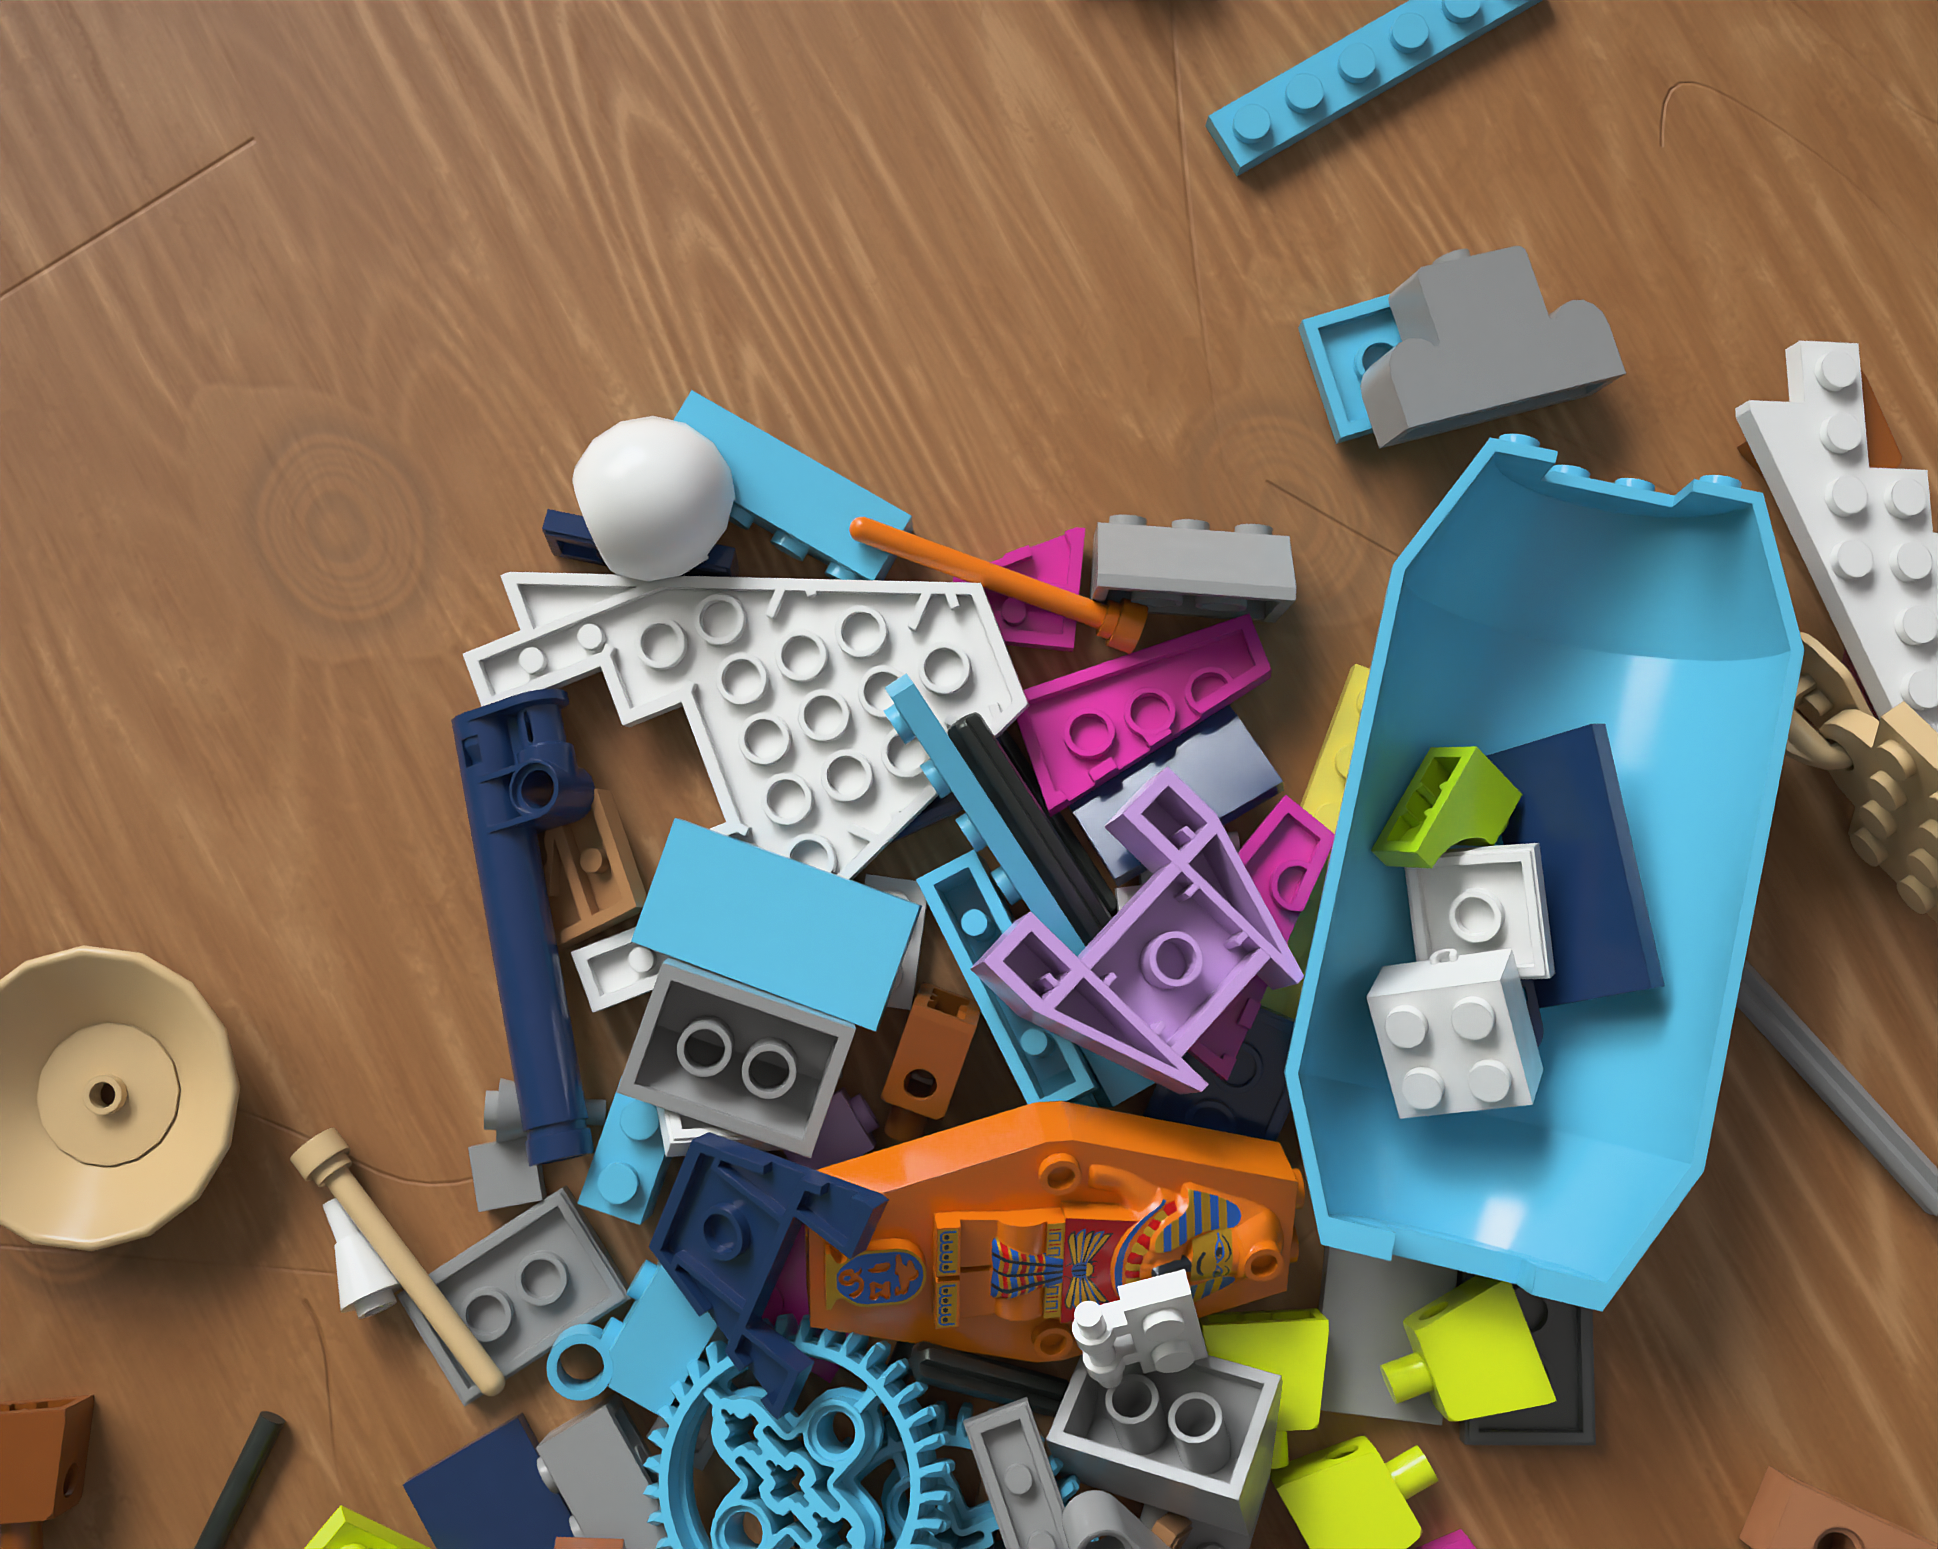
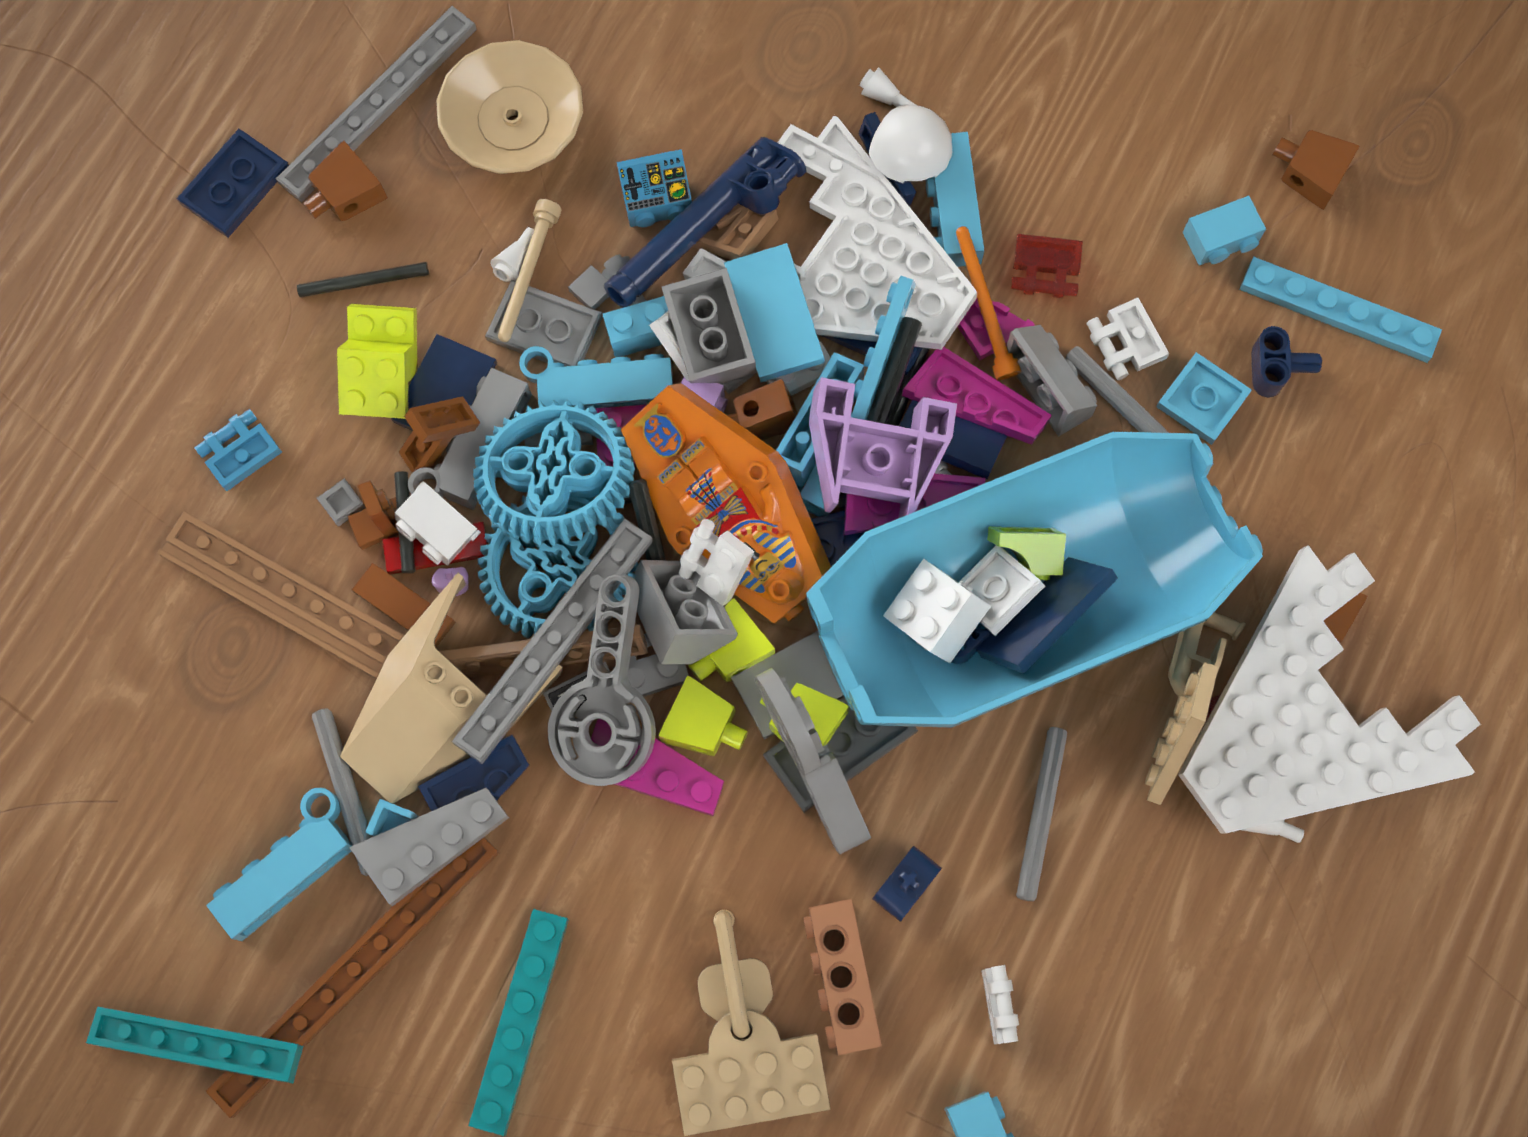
camera: 60 degrees right, 10 degrees down
dark blue wing [649,1132,889,1420] -> none
light grey brick [1360,246,1626,449] -> none
none -> slope [617,149,692,227]
none -> light grey beam [754,668,871,855]
none -> white cone [859,67,916,107]
none -> dark blue beam [872,846,942,922]
none -> clear red plate [1011,234,1083,299]
none -> light grey axle [1065,346,1169,433]
none -> white plate [1086,298,1169,380]
none -> medium azure brick [1183,196,1266,266]
none -> dark blue beam [1251,326,1322,398]

